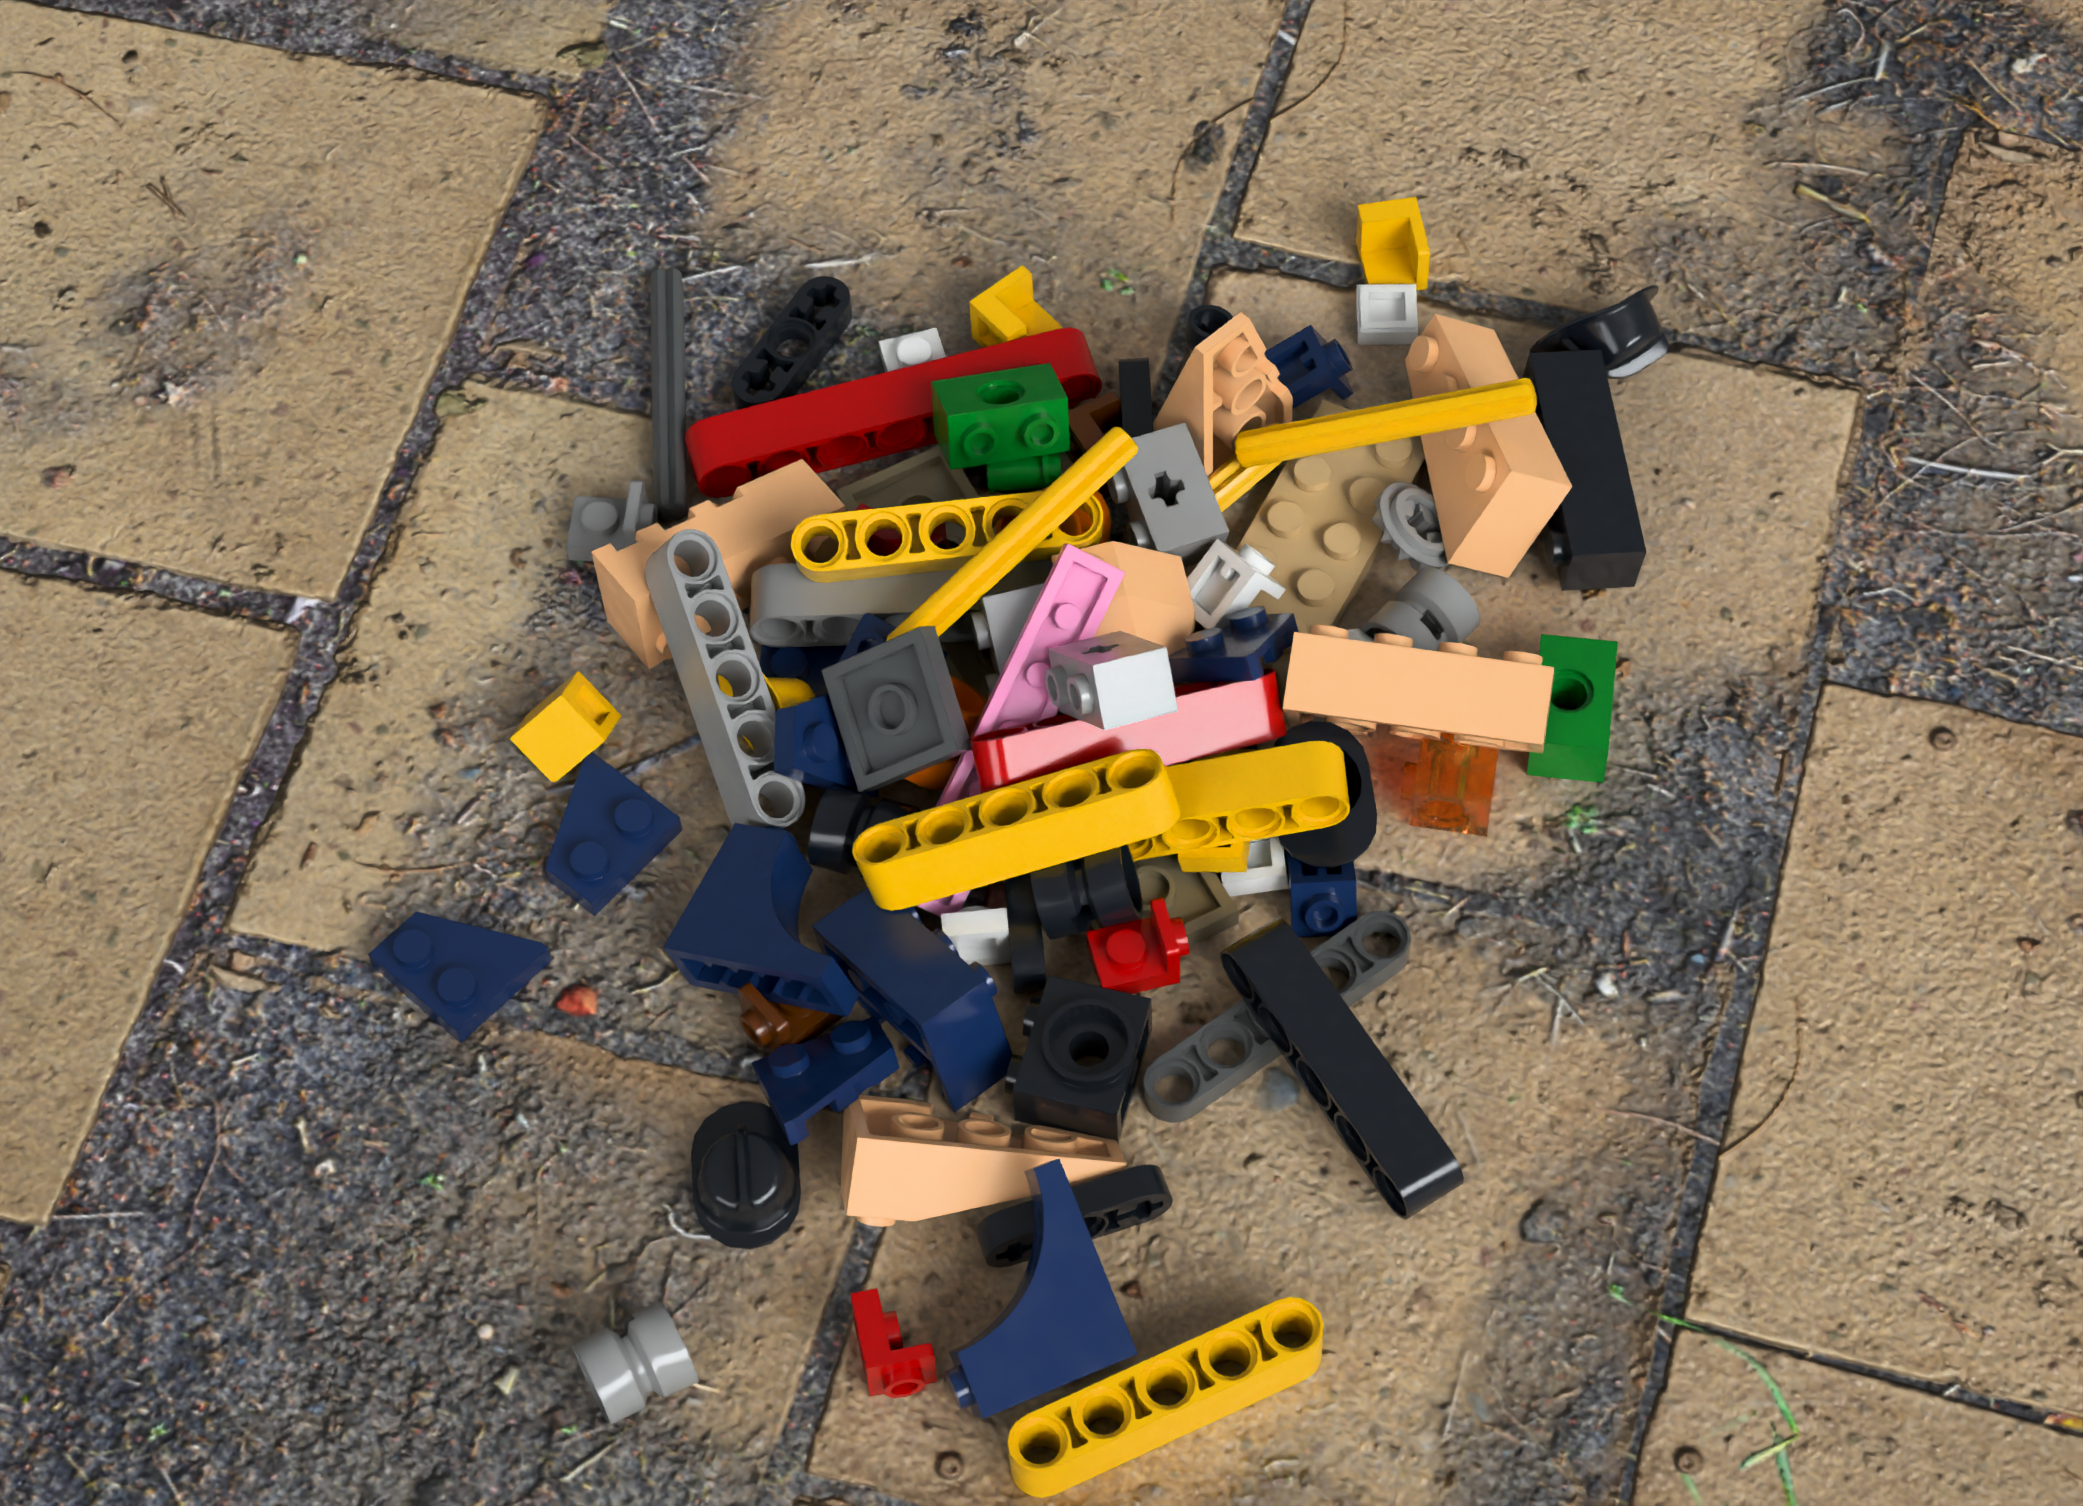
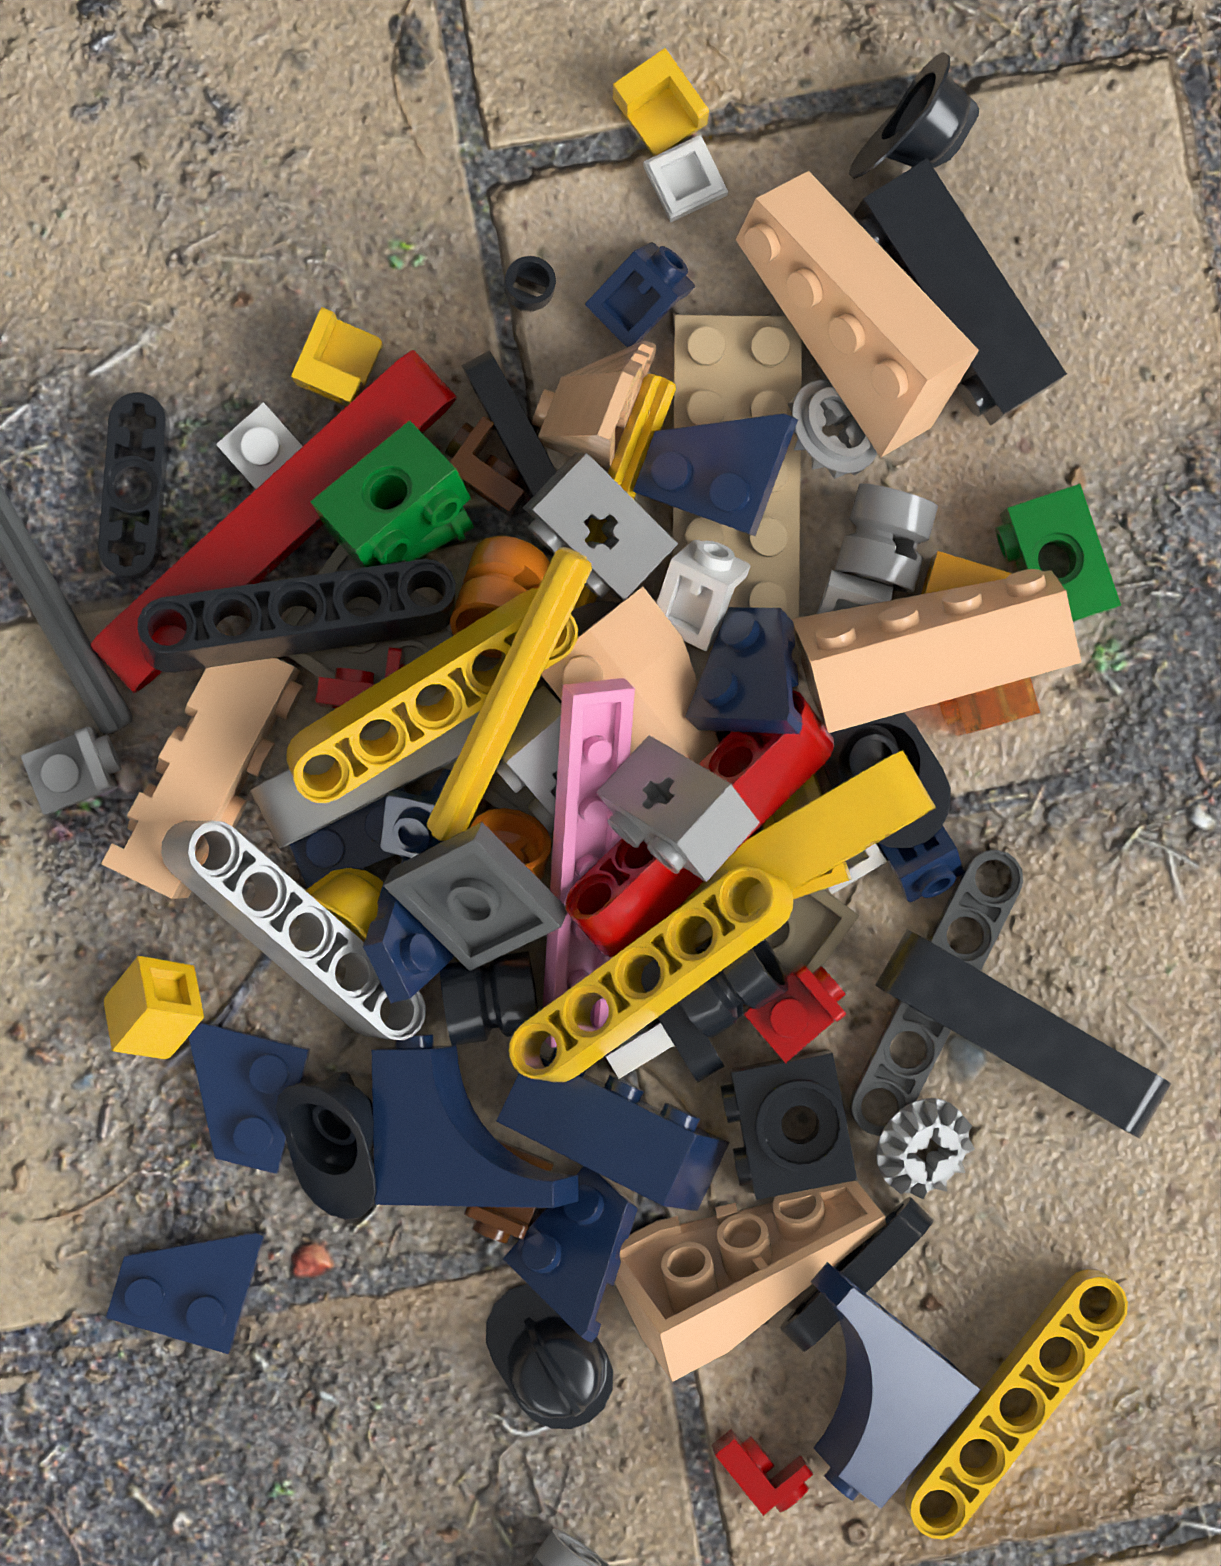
camera: 30 degrees left, 30 degrees up
yellow axle [1234,378,1537,468] -> none
none -> black beam [137,559,456,673]
none -> black piece [276,1071,377,1220]
none -> dark blue wing [633,413,798,536]
none -> light grey gear [877,1098,975,1199]

